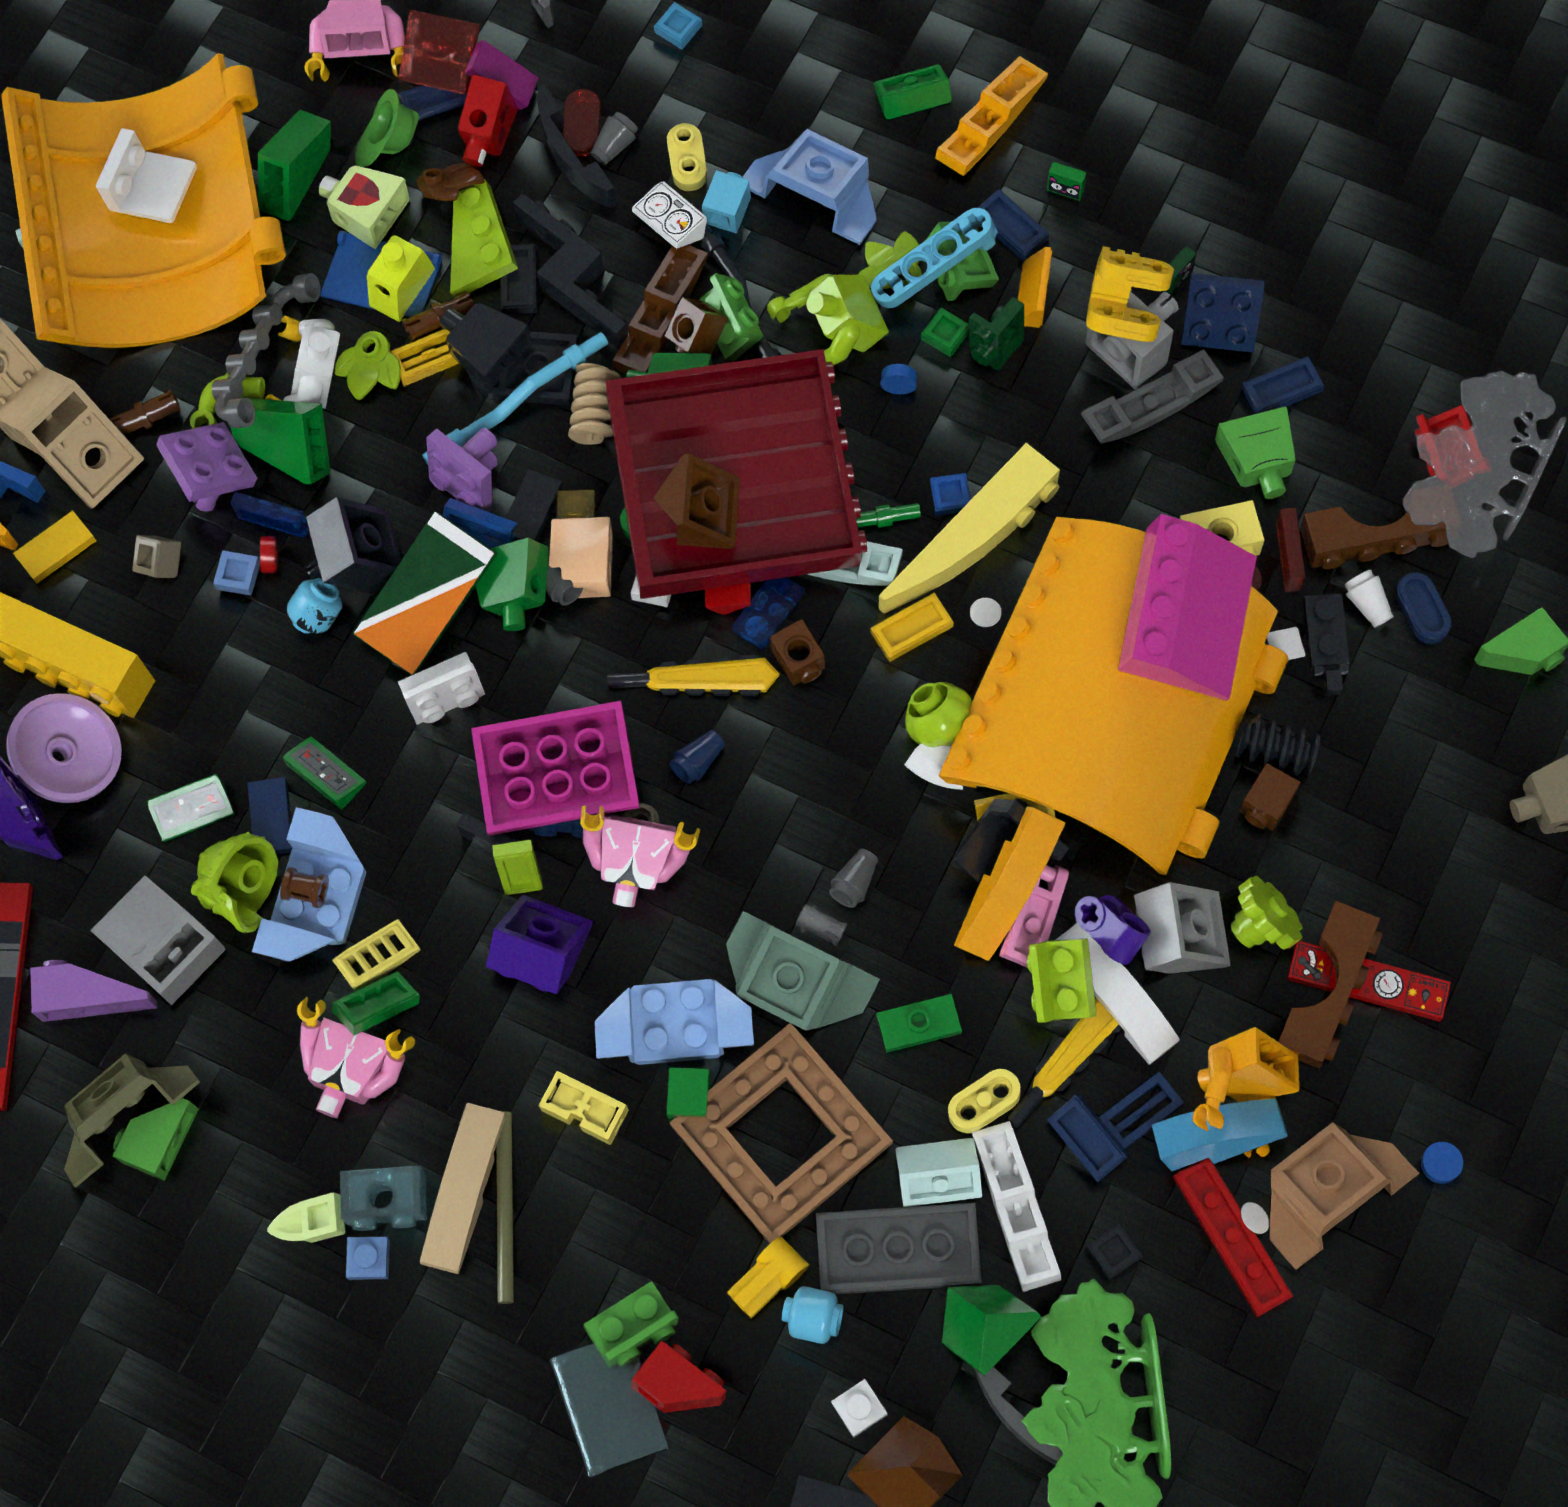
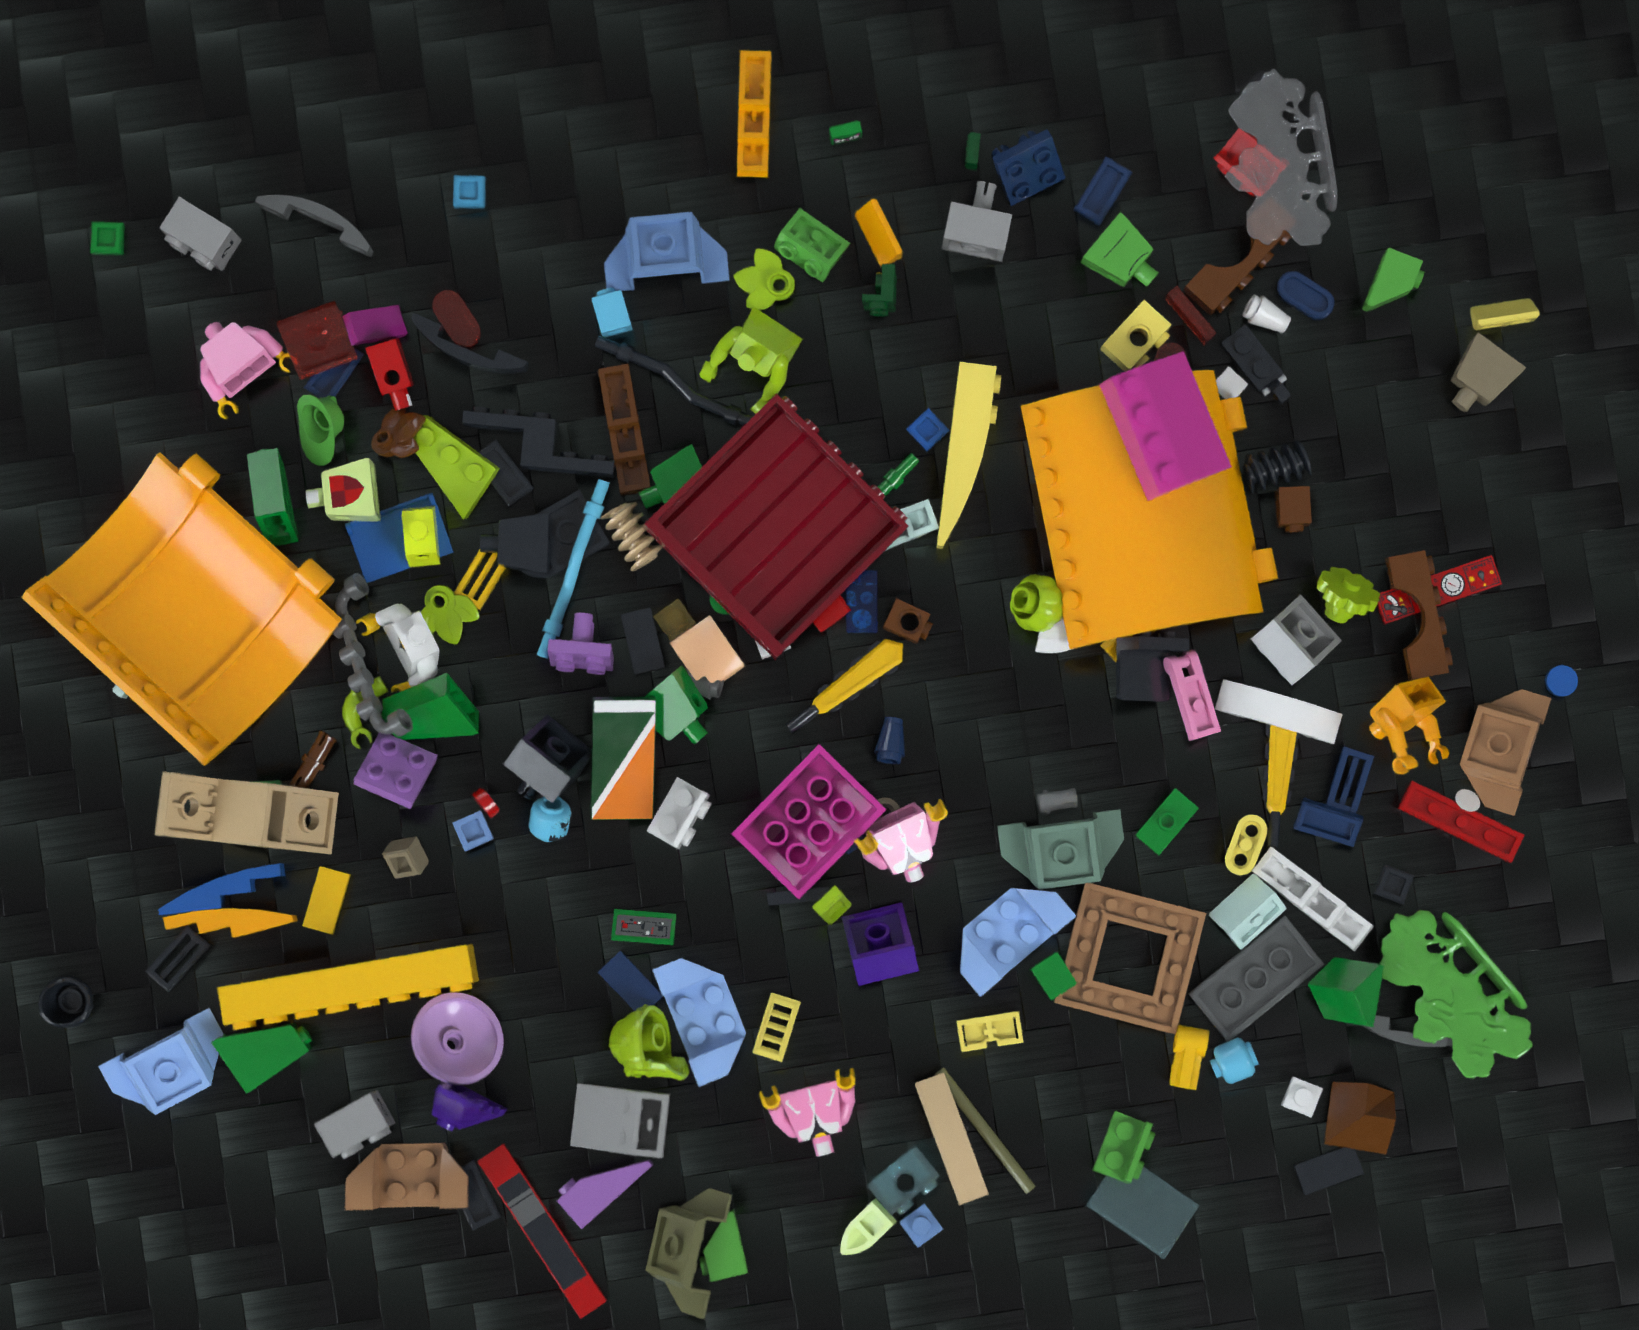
camera: 40 degrees left, 15 degrees up
white bracket [95,128,197,223] -> none
slope [147,774,235,842] -> none
clear blue tile [230,492,309,538] -> none
reddish brown bush [280,867,329,908] -> none
green plate [332,971,419,1036] -> none
reddish brown pin [402,291,475,341] -> none
blue tile [443,498,517,548] -> none
dark grey cone [589,112,638,166] -> none
slope [632,182,707,249] -> none
red slope [632,1341,726,1413] -> none
reddish brown slope [654,453,740,549] -> none
reddish brown brick [665,297,728,355] -> none
light yellow plate [667,123,707,191] -> none
bright green bracket [699,273,764,361] -> none
dark grey cone [829,849,878,908] -> none
medium azure beam [871,208,998,308] -> none
yellow tile [871,593,954,662] -> none
green slope [873,64,952,119] -> none
blue tile [880,364,917,394] -> none
green tile [921,308,969,358] -> none
light orange slope [954,806,1065,961] -> none
white sticker [970,598,1001,627] -> none
dark blue tile [977,189,1049,261] -> none
lime bracket [1027,938,1097,1023] -> none
dark purple piece [1075,895,1151,965] -> none
dark grey slope [1081,350,1224,443] -> none
yellow piece [1086,246,1174,342] -> none
dark azure slope [1152,1099,1288,1171] -> none

